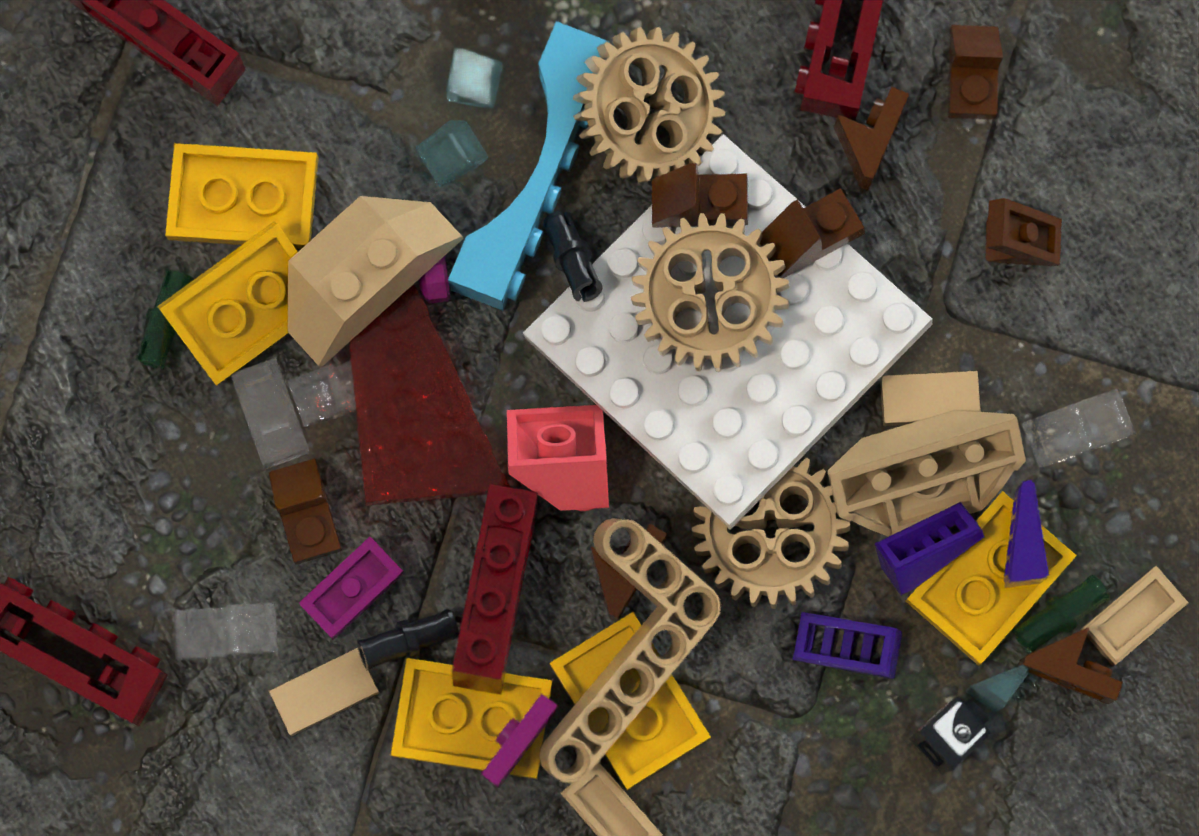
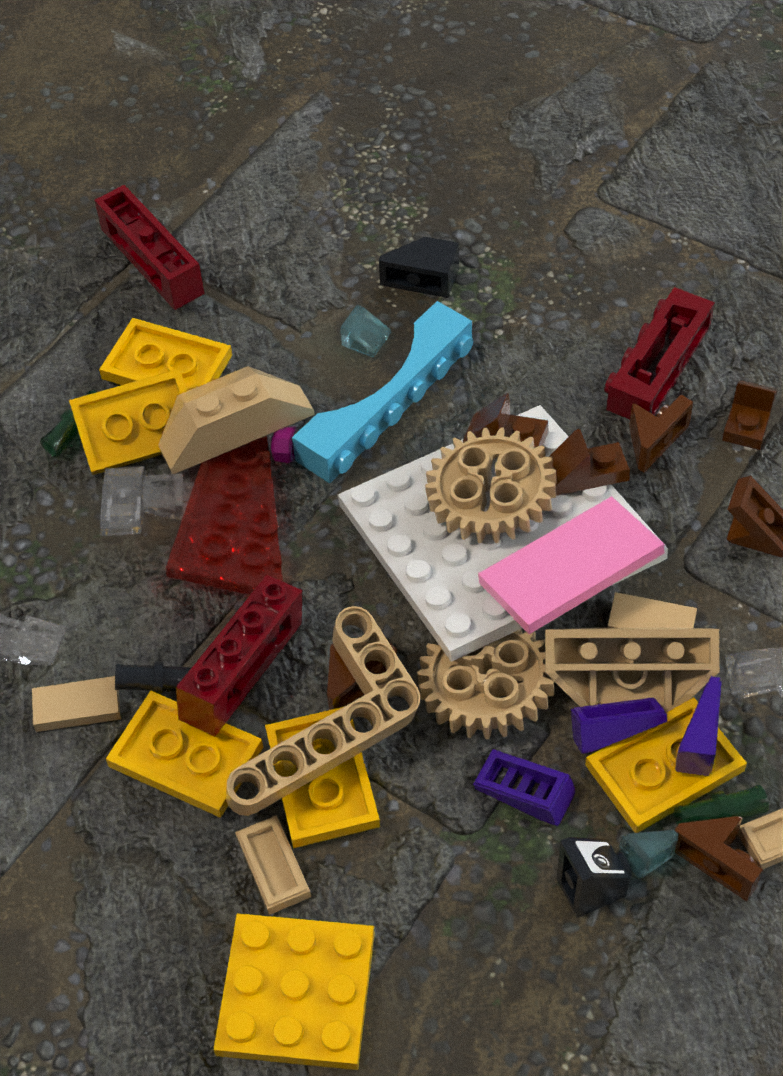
camera: 20 degrees right, 25 degrees down
reddish brown slope [269,458,342,565] -> none
magenta plate [299,536,404,640] -> none
clear light blue slope [415,120,488,187] -> none
magenta plate [481,693,558,788] -> none
coral slope [507,405,609,511] -> none
black pin [543,210,603,302] -> none
tan gear [573,27,725,183] -> none
none -> bright pink tile [478,496,664,634]

